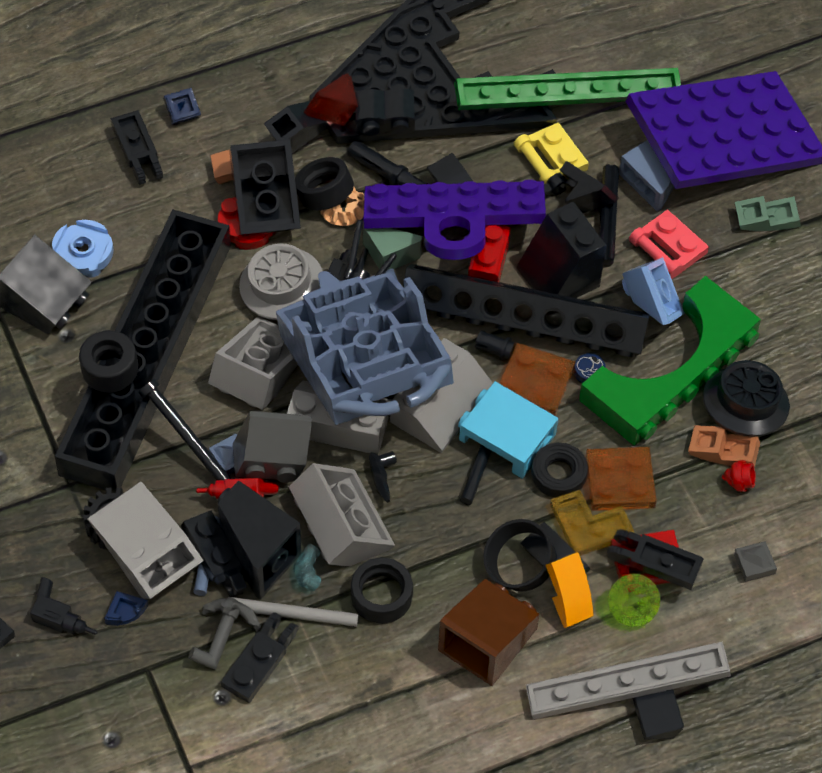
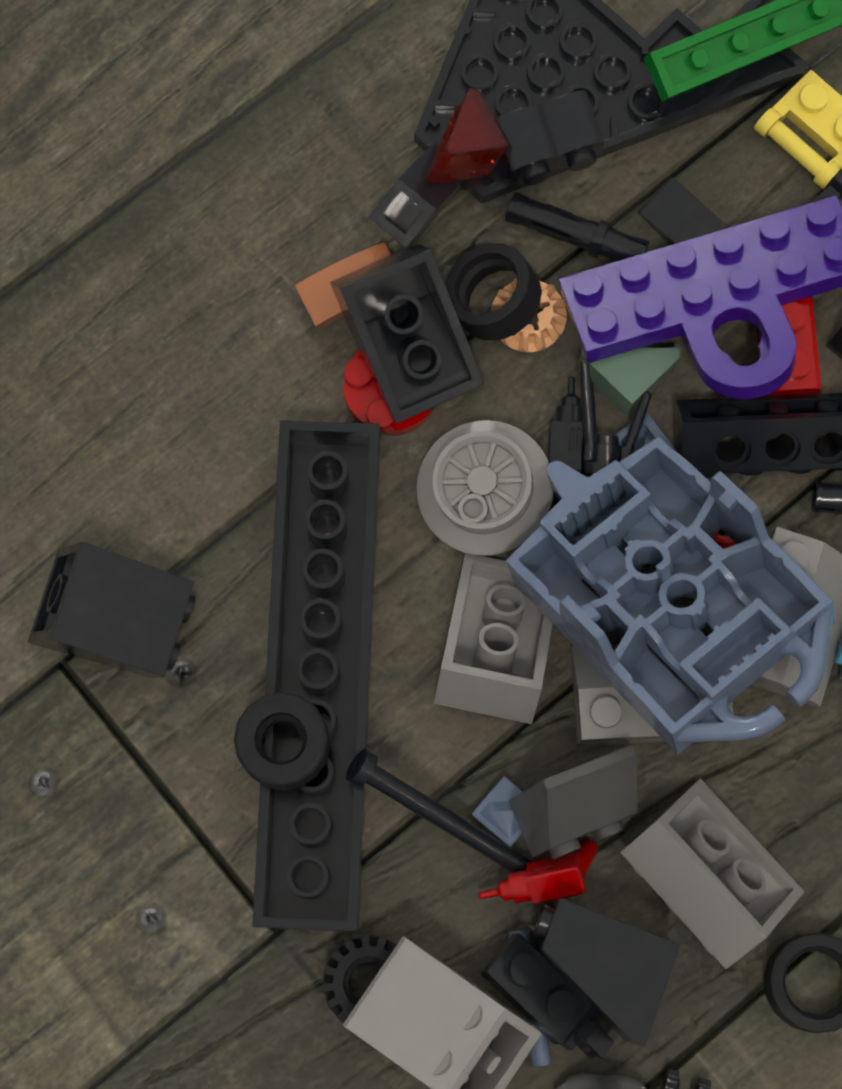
camera: 15 degrees left, 20 degrees up
light blue plate [52,220,114,278] -> none
black hinge [110,110,163,185] -> none
dark blue tile [163,87,201,125] -> none
light grey bar [228,597,359,627] -> none
clear light blue arm [293,544,321,591] -> none
black bar [369,451,397,503] -> none

